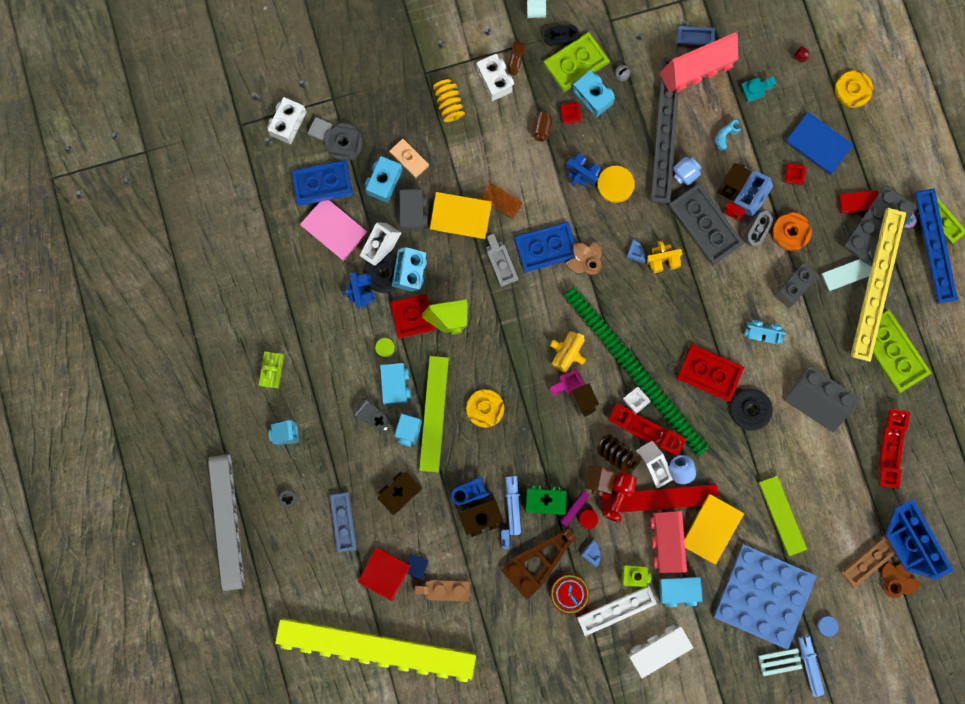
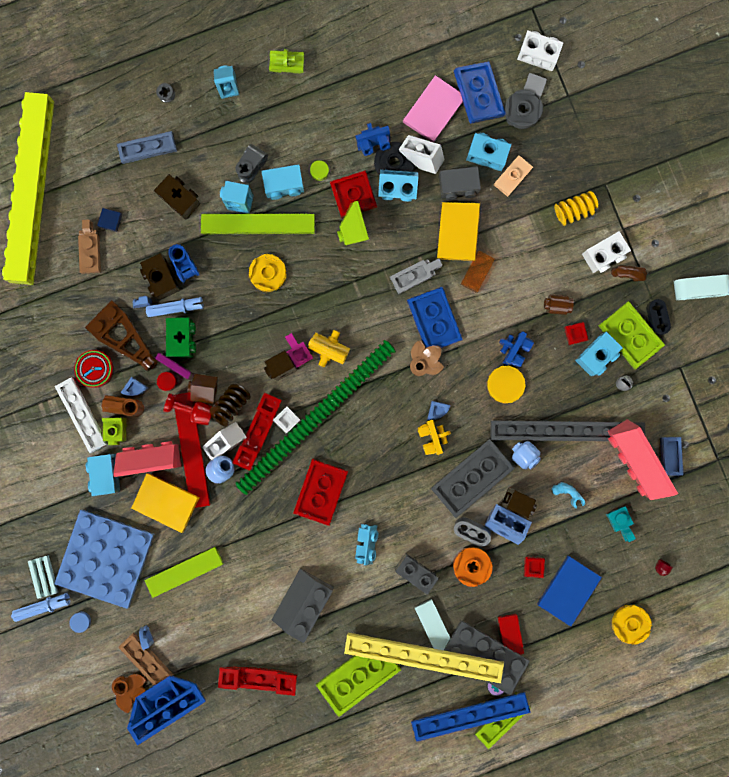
camera: 80 degrees right, 5 degrees up
light grey beam [209,454,245,591] -> none
red tile [358,547,411,601] -> none
white brick [628,624,693,678] -> none
red tile [723,202,746,221] -> none
black wheel [730,389,773,431] -> none
none -> dark orange piece [101,395,144,417]
none -> medium blue tile [139,625,154,650]

